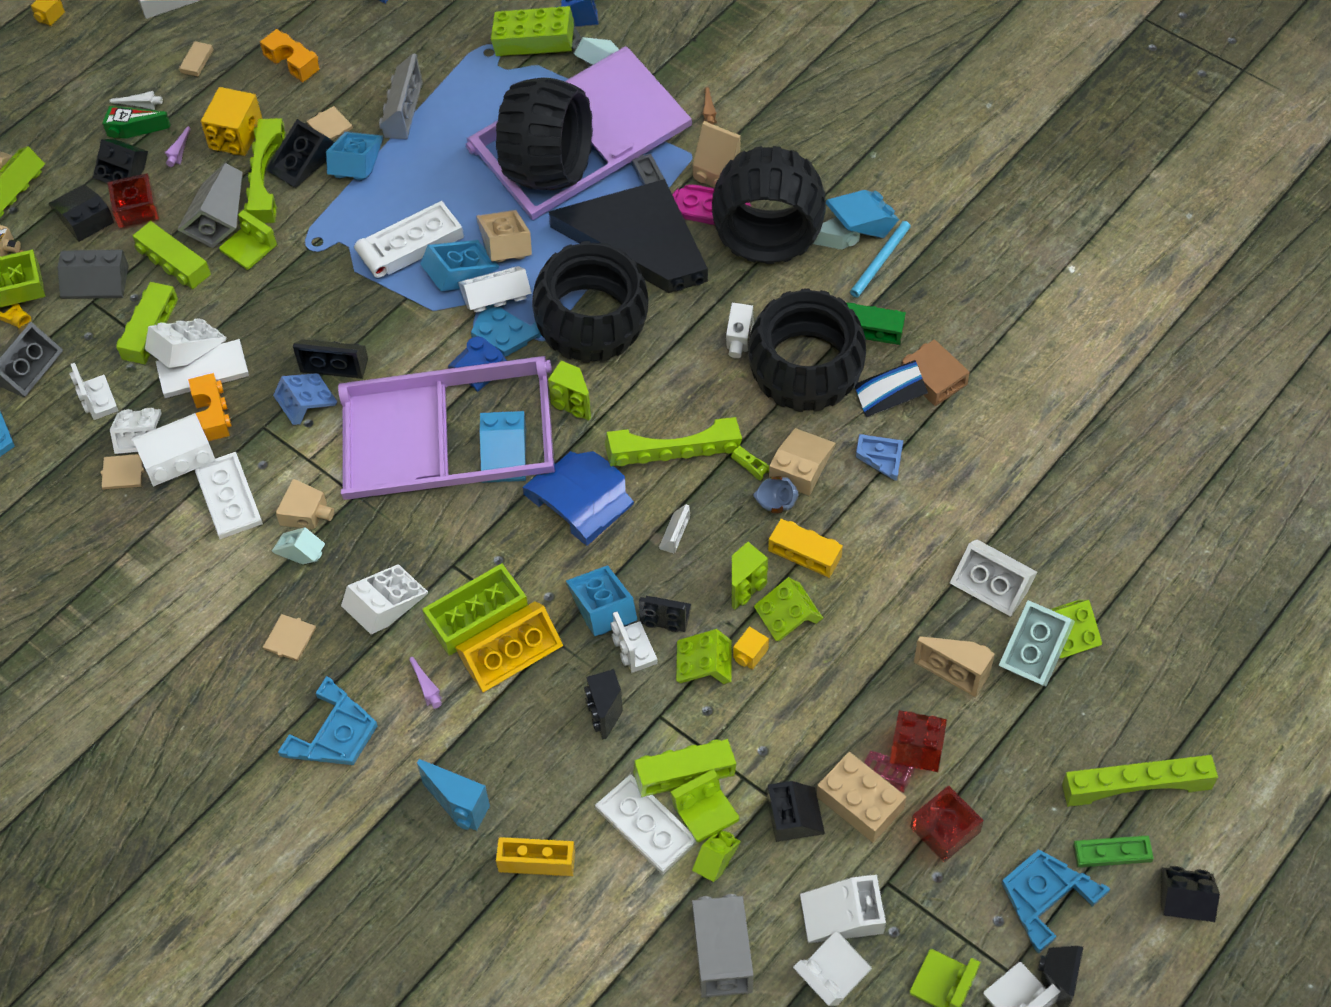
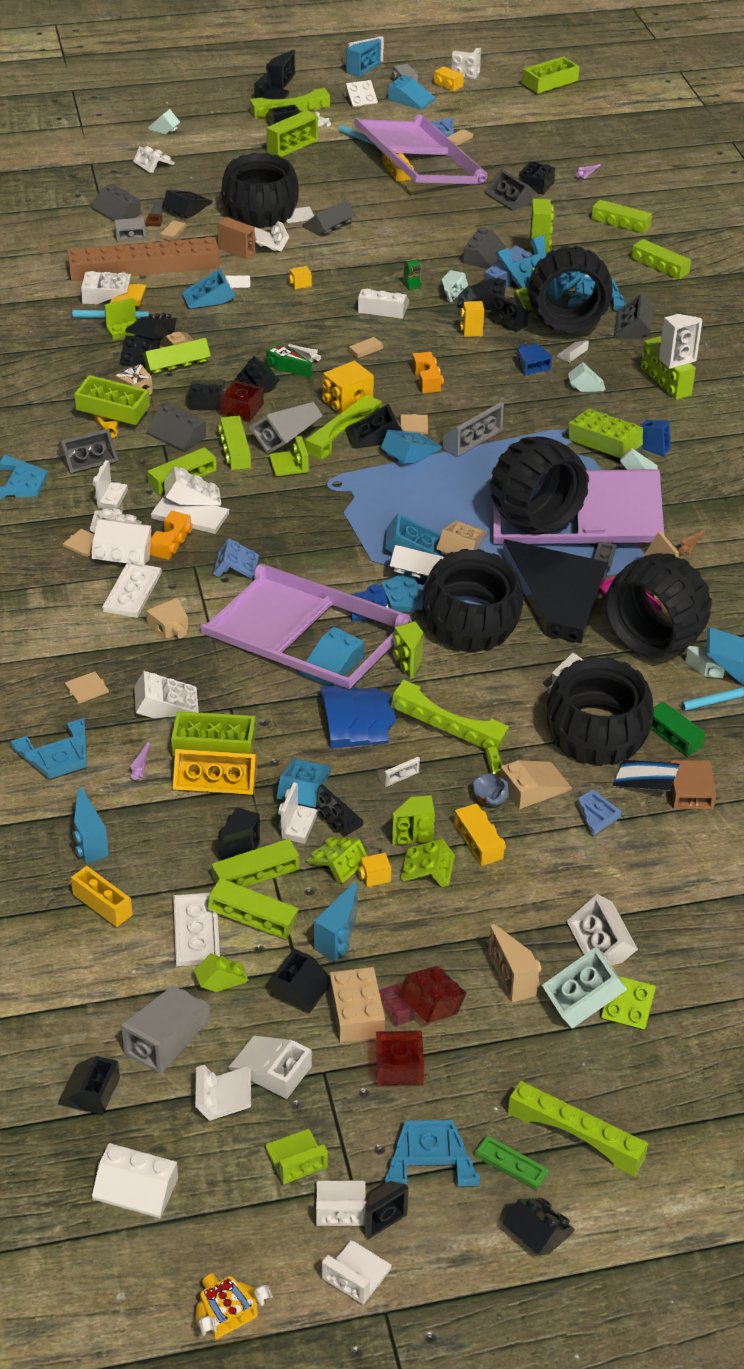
camera: 35 degrees right, 15 degrees down
lavender piece [165,127,190,167] -> none
light aqua slope [272,527,325,564] -> none
black slope [293,339,368,379] -> none
white hinge [354,201,464,278] -> none
lime bracket [670,769,740,843] -> none
none -> lime brick [211,839,300,887]
none -> dark azure slope [314,882,358,962]

